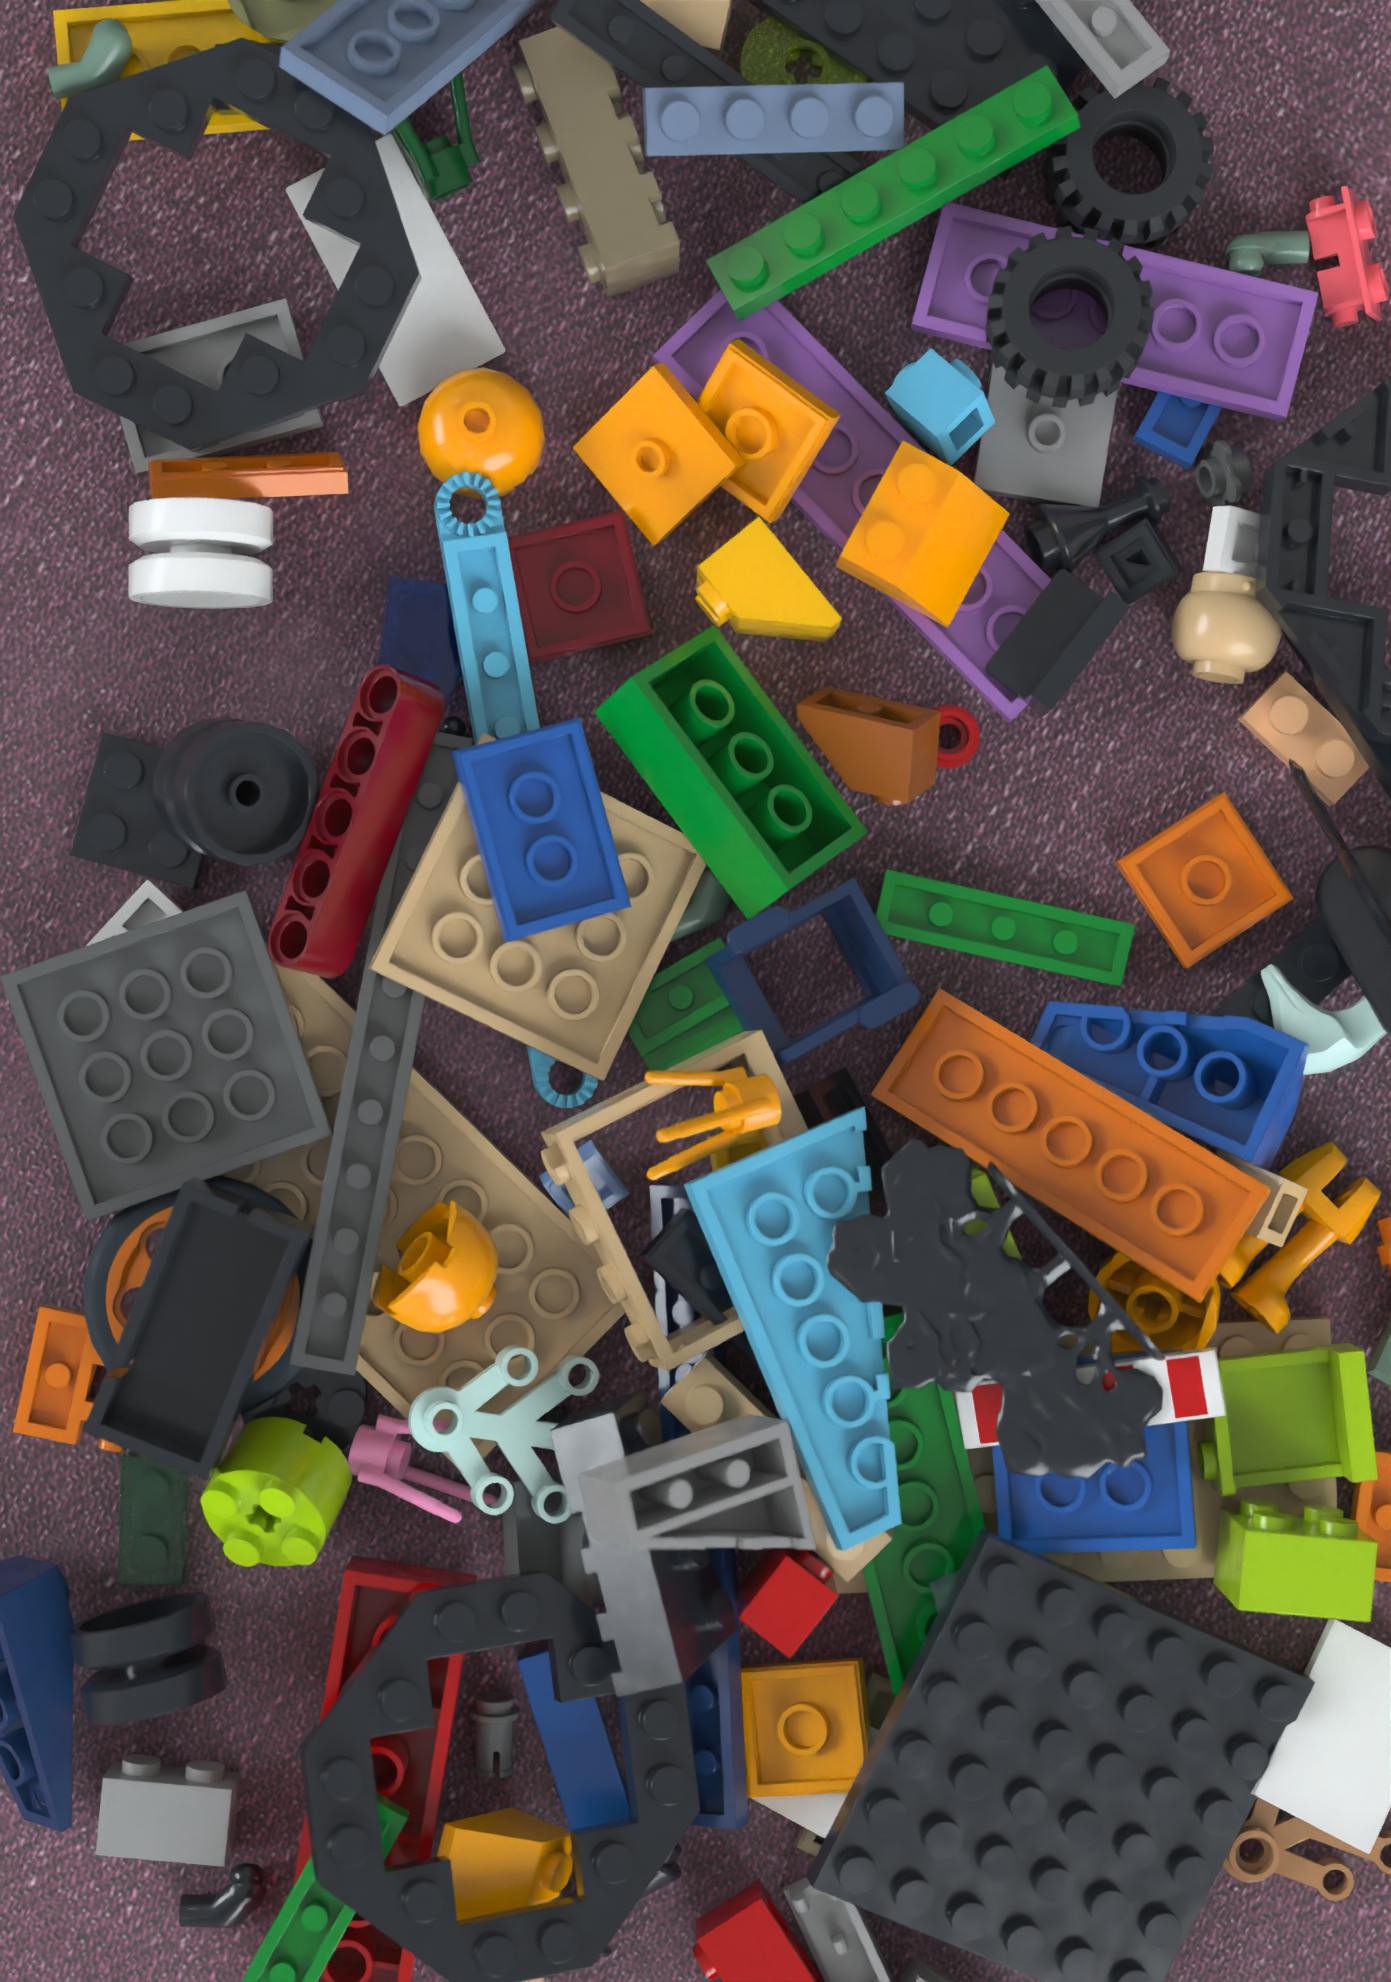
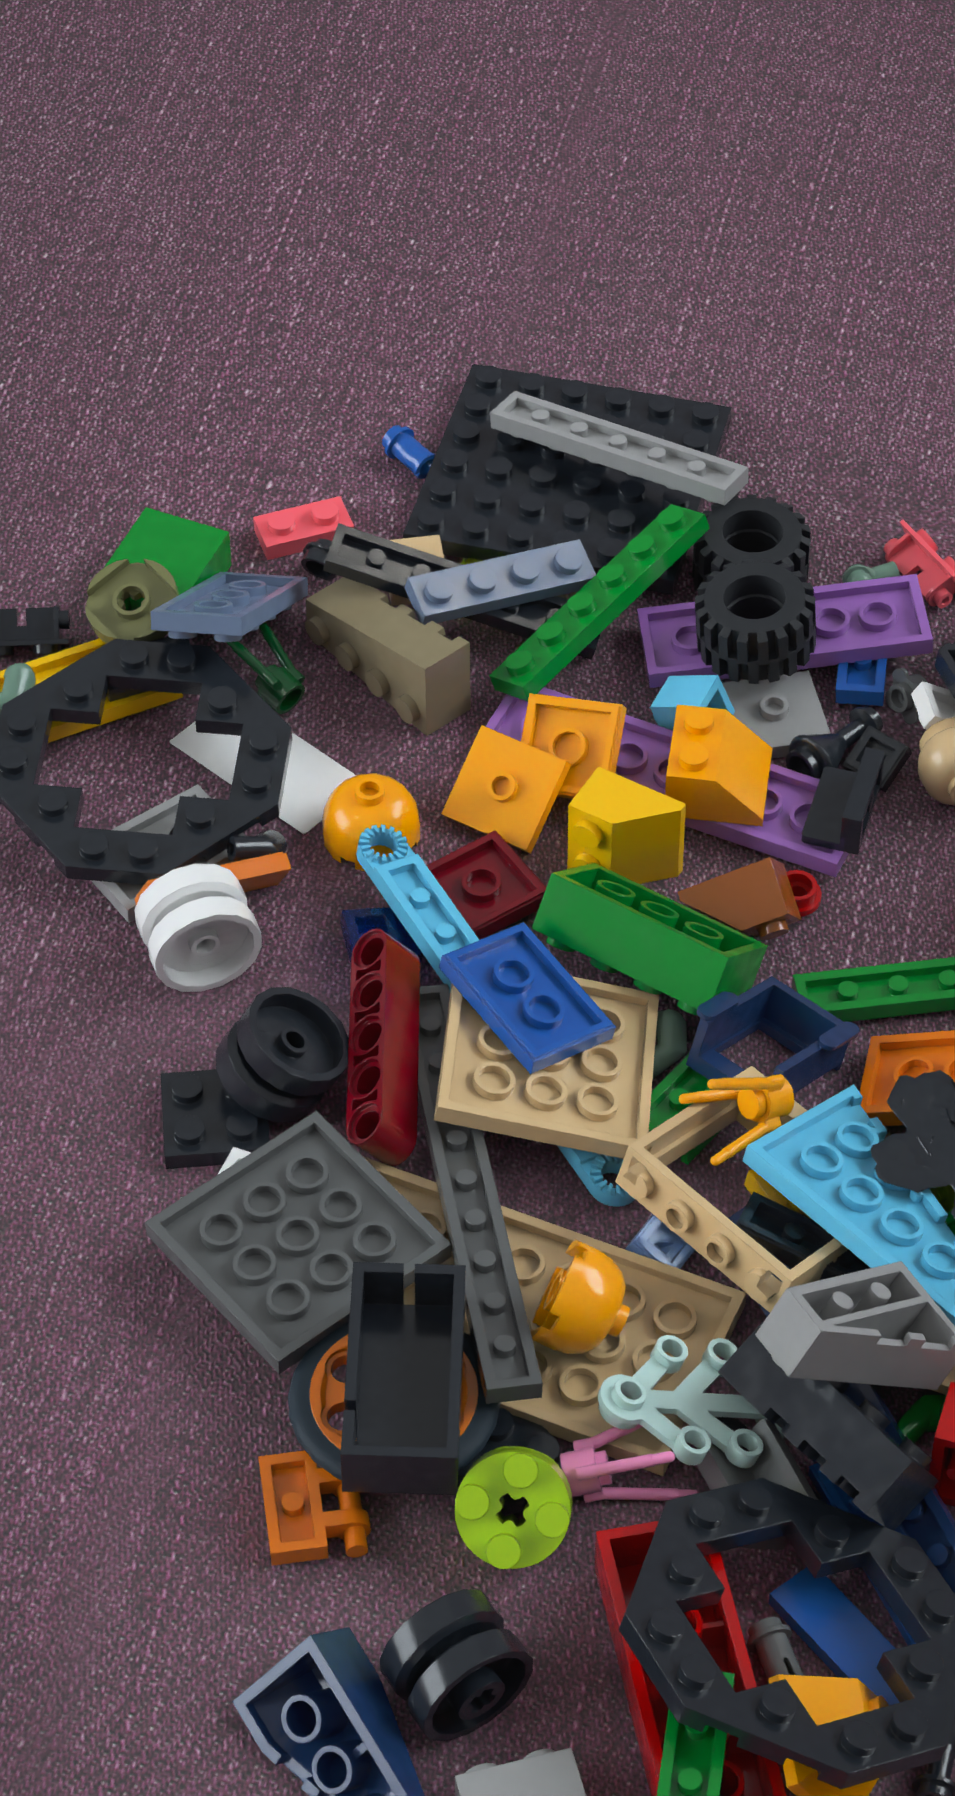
camera: 15 degrees left, 40 degrees down
clear green plate [118,1452,189,1585] -> none
none -> black arm [227,830,287,861]

